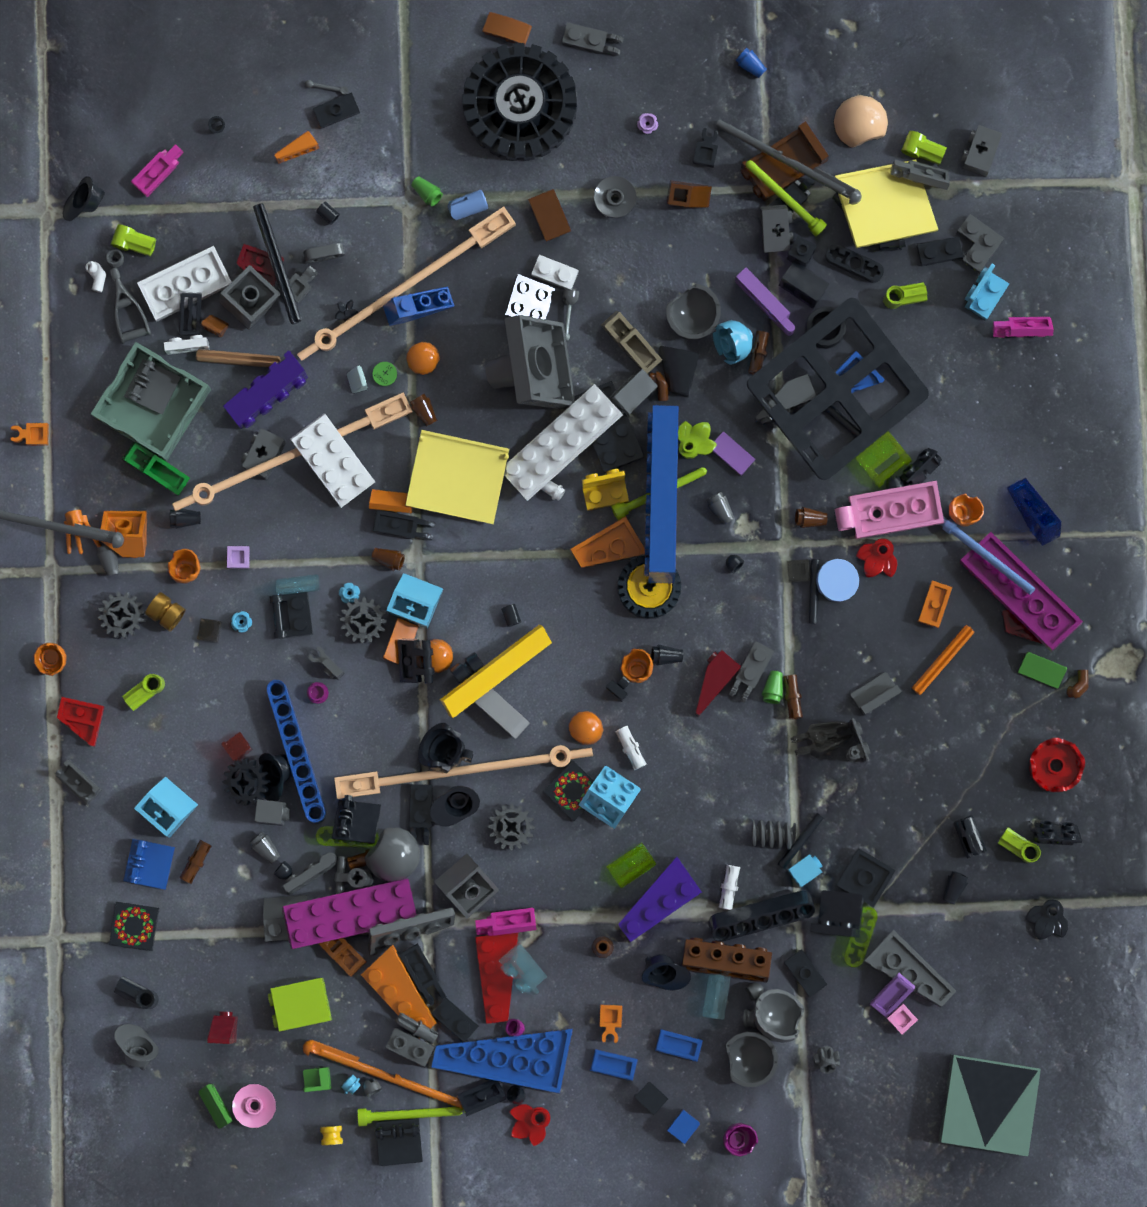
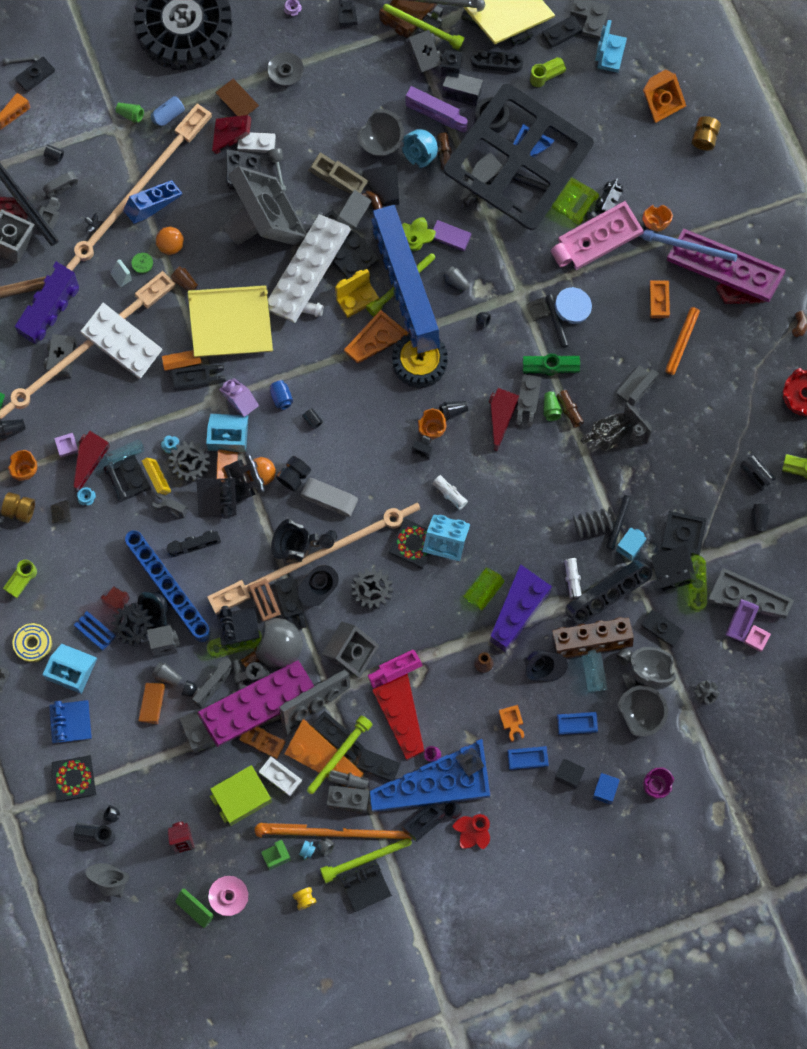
camera: 20 degrees left, 10 degrees down
reddish brown pin [179,840,212,884] -> none
magenta plate [307,682,329,704] -> none
reddish brown cone [372,548,405,571] -> none
yellow tile [440,625,552,718] -> none
clear light blue bracket [499,943,547,995] -> none
orange hair [569,711,604,745] -> none
reddish brown slope [667,180,712,207] -> none
reddish brown cone [795,507,827,528] -> none
red plate [856,538,897,577] -> none
dark pink hinge [992,317,1054,338] -> none
clear blue slope [1007,478,1062,546] -> none
bright green slope [1018,652,1067,689] -> none
none -> light yellow tile [12,623,52,663]
none -> dark red slope [74,431,110,493]
none -> blue tile [74,611,116,651]
none -> black hinge [103,805,120,822]
none -> orange slope [139,683,165,724]
none -> yellow tile [142,458,171,495]
none -> black hinge [167,530,221,557]
none -> black hinge [196,478,237,519]
none -> dark red wing [212,115,251,154]
none -> lavender slope [219,378,259,417]
none -> nougat tile [248,579,281,622]
none -> white plate [259,757,302,797]
none -> blue brick [270,380,294,410]
none -> lime piece [307,715,373,794]
none -> black pin [319,530,337,549]
none -> clear smoke slope [455,748,485,777]
none -> green piece [523,353,580,376]
none -> orange slope [643,69,686,123]
none -> pearl gold wheel [691,116,721,151]

